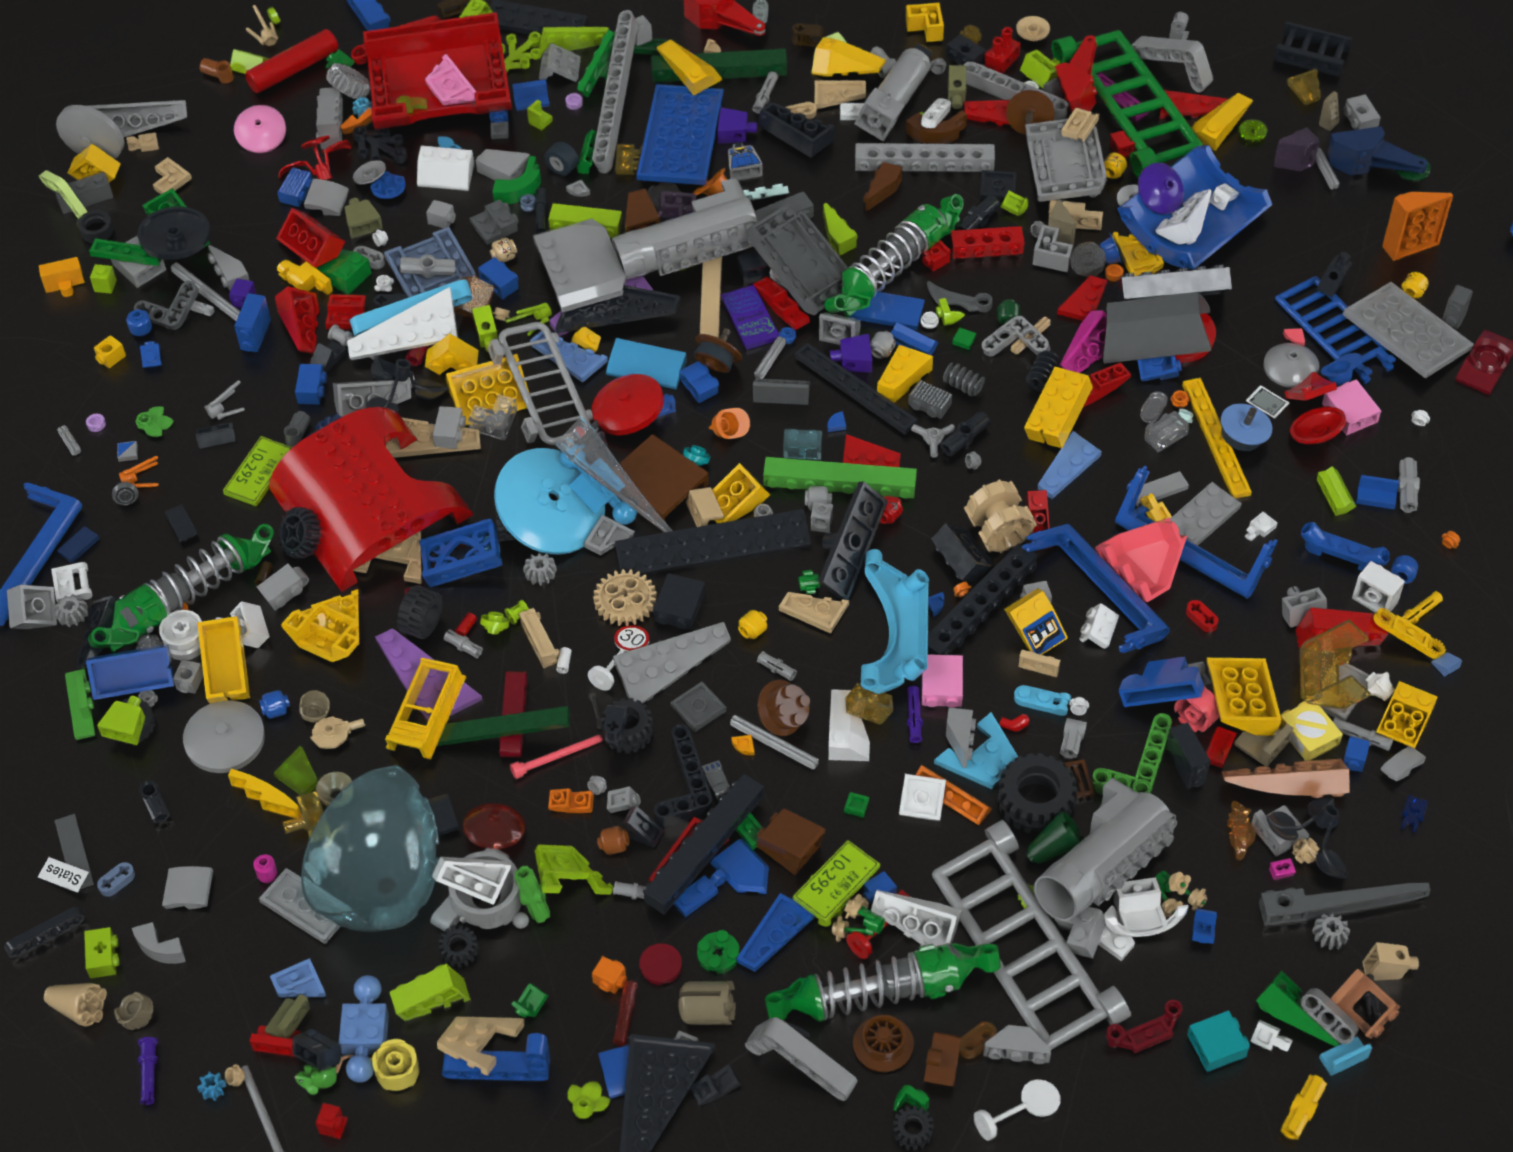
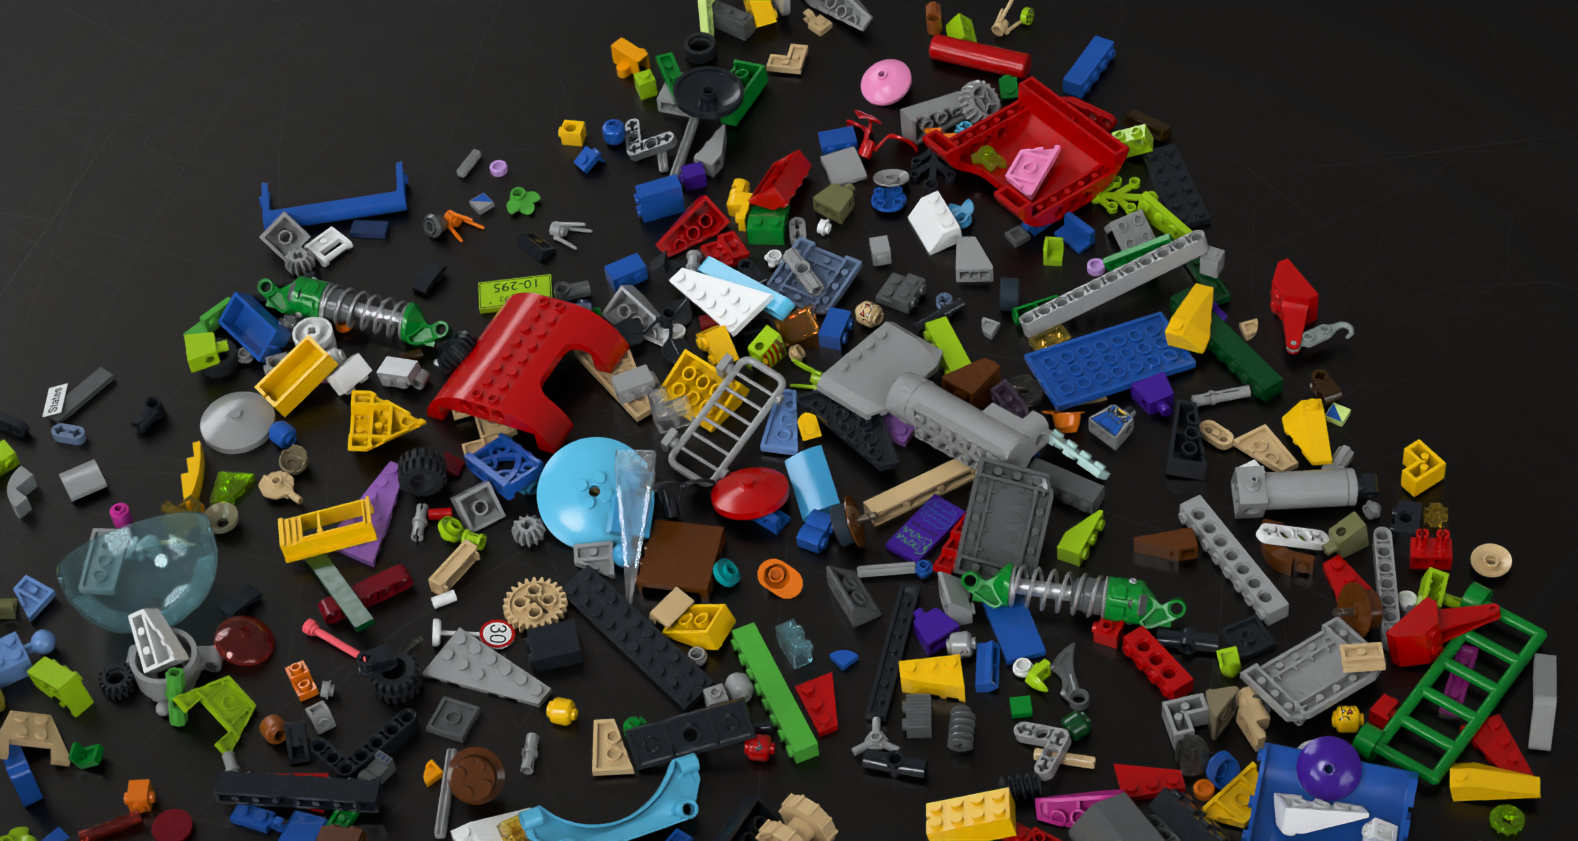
camera: 65 degrees right, 5 degrees down
green arch [493,156,541,204] -> none
light grey plate [965,451,981,470] -> none
none -> light grey slope [450,481,506,533]

